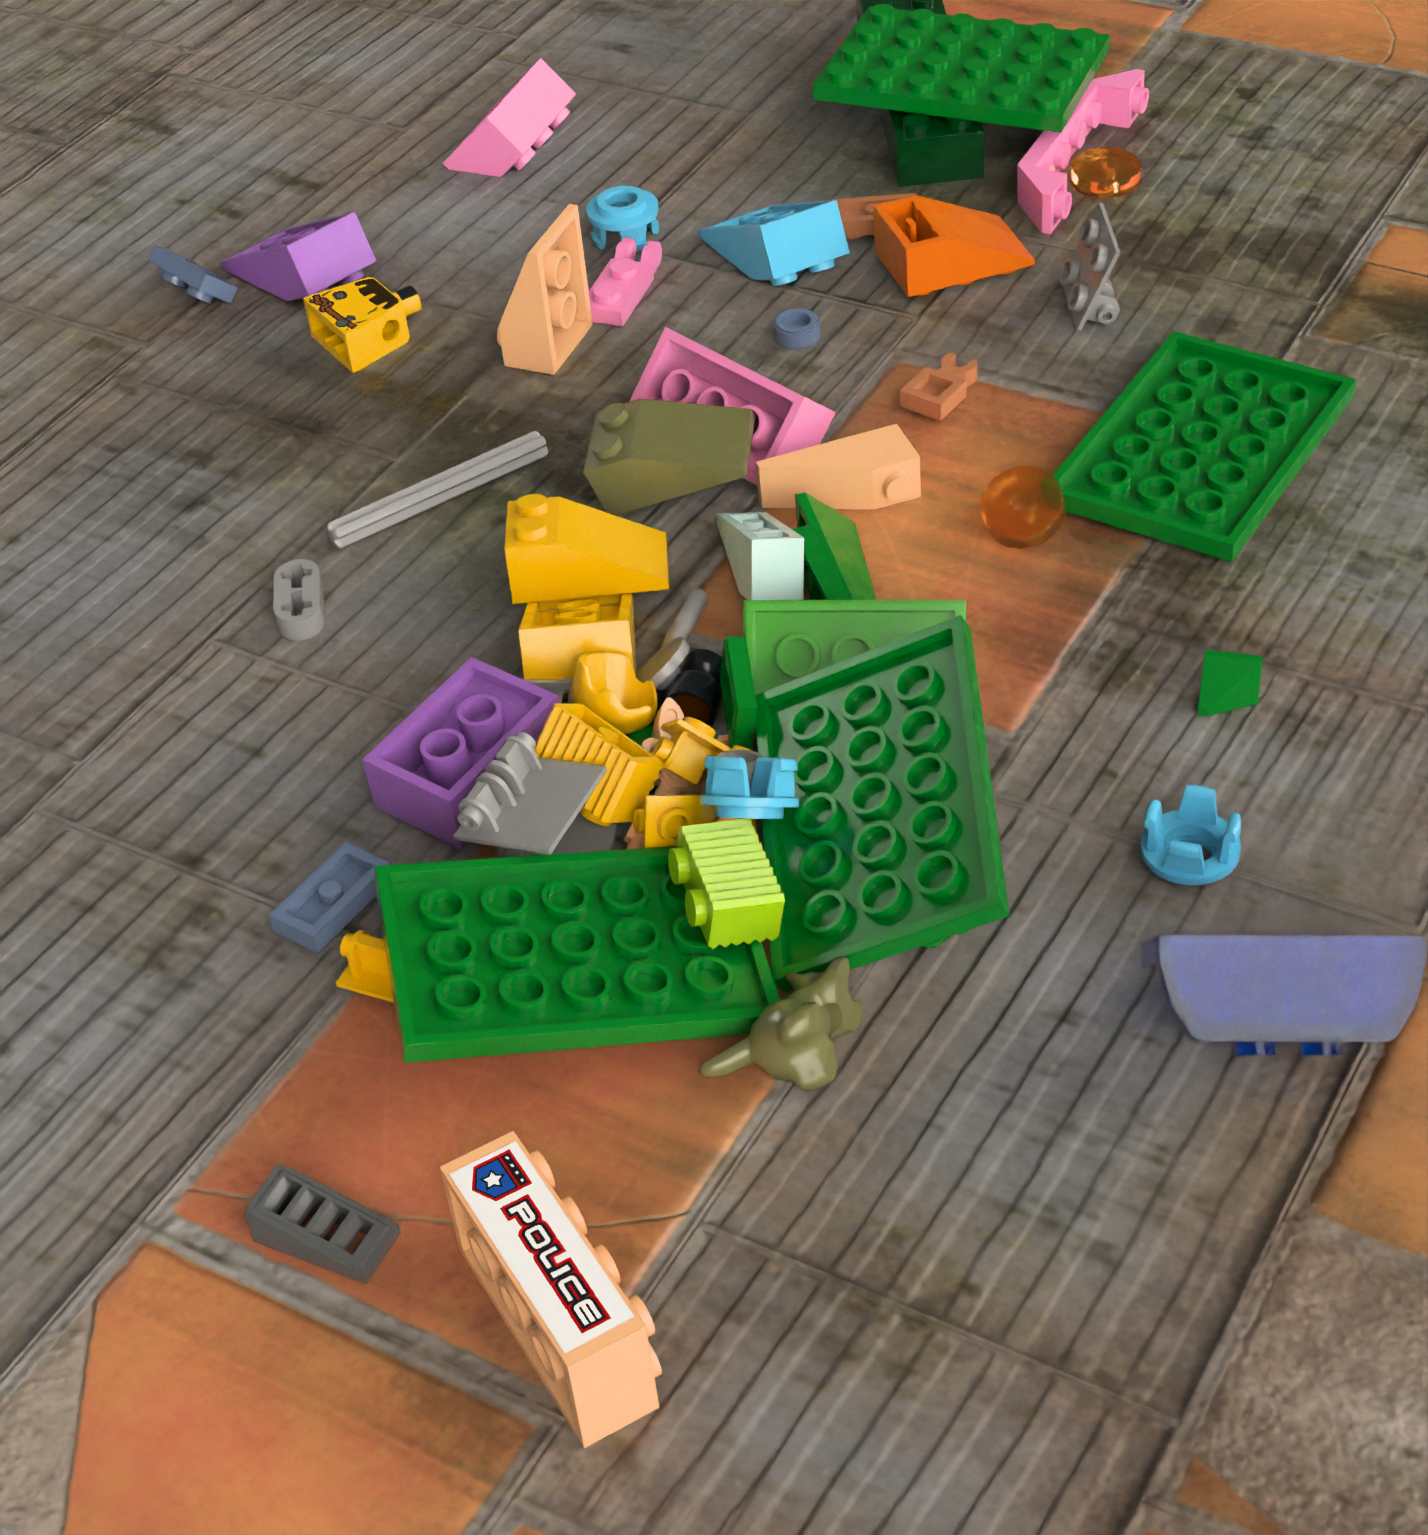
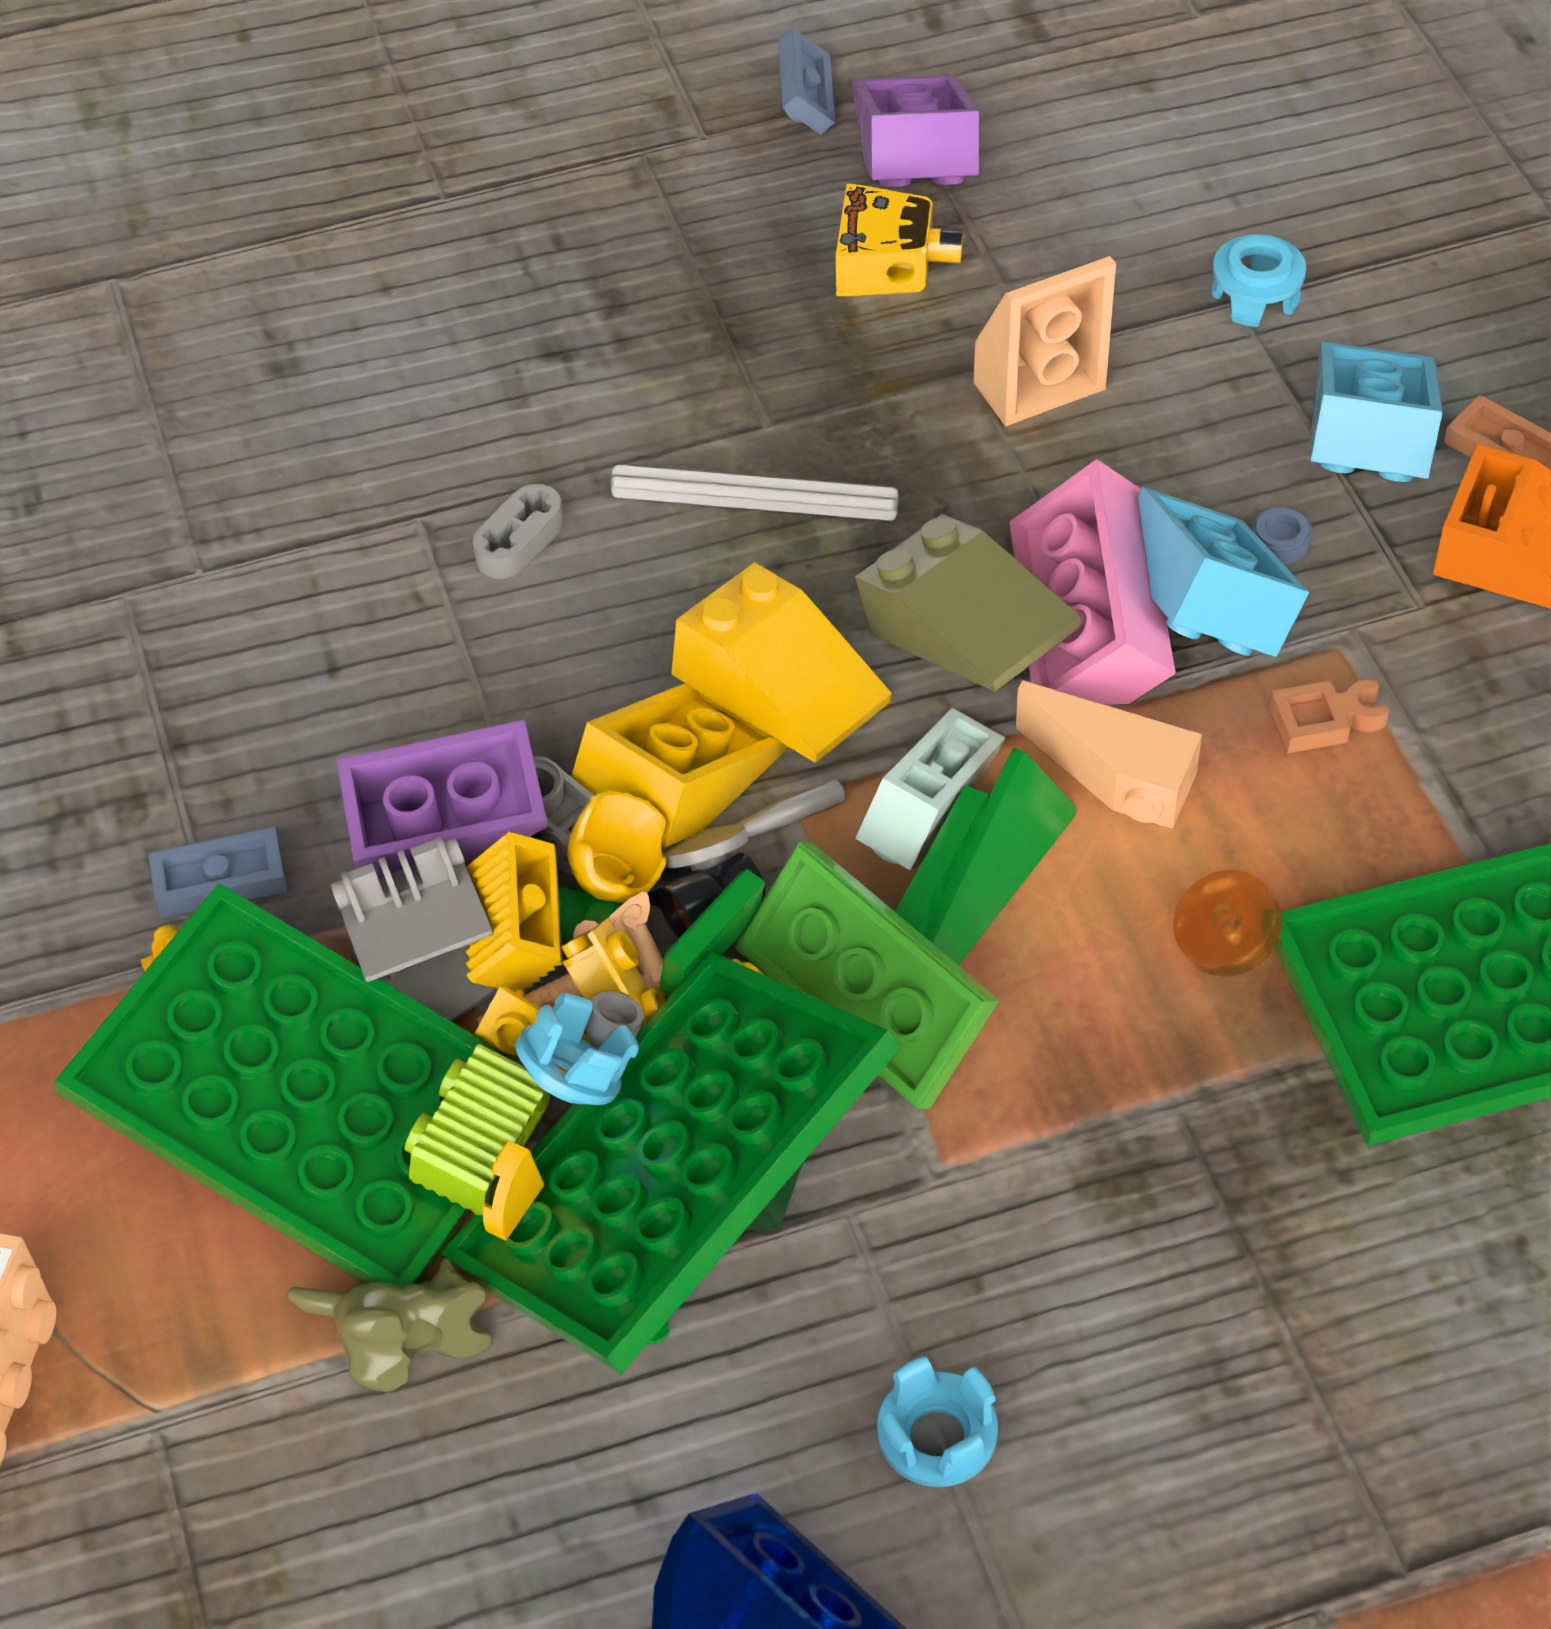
camera: 40 degrees right, 10 degrees up
bright pink slope [442,58,576,177] -> none
bright pink hinge [589,238,662,327] -> none
green slope [1198,649,1263,716] -> none
none -> yellow tile [482,1140,544,1241]
none -> medium azure slope [1138,487,1309,657]

